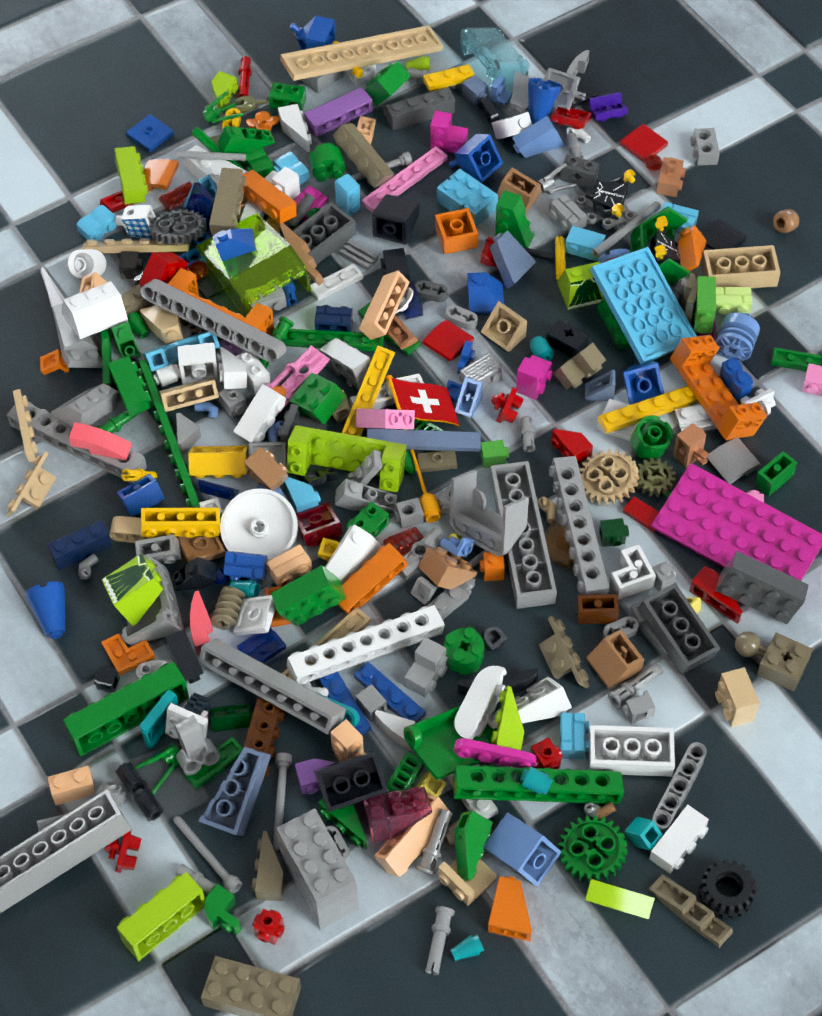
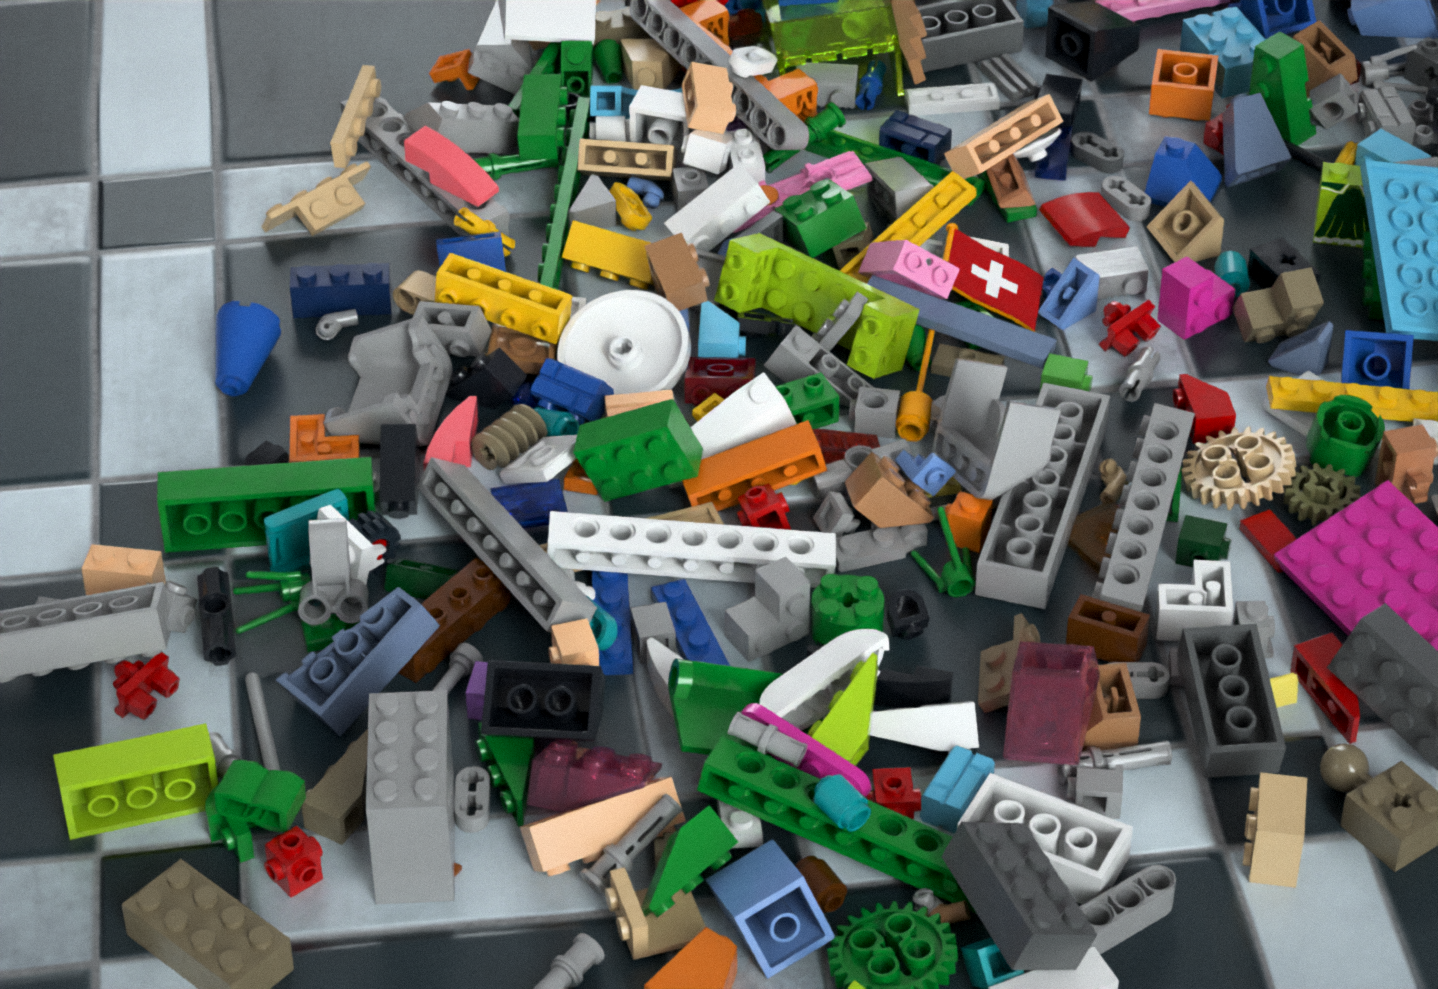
camera: 25 degrees right, 15 degrees down
lime slope [102,553,163,626] -> none
clear blue slope [198,479,239,500] -> none
green slope [386,752,424,800] -> none
light yellow slope [415,771,447,797] -> none
blue plate [457,341,475,374] -> none
none -> green brick [214,760,306,832]
none -> yellow plate [609,182,652,231]
none -> light nougat brick [682,62,736,134]
none -> white plate [728,46,778,78]
none -> light grey pin [728,712,808,767]
none -> red brick [736,483,792,530]
none -> reddish brown brick [795,856,847,913]
none -> green plant [911,506,976,597]
none -> dark grey brick [941,821,1097,970]
none -> clear pink slope [1003,641,1100,765]
none -> light grey brick [1309,73,1358,129]

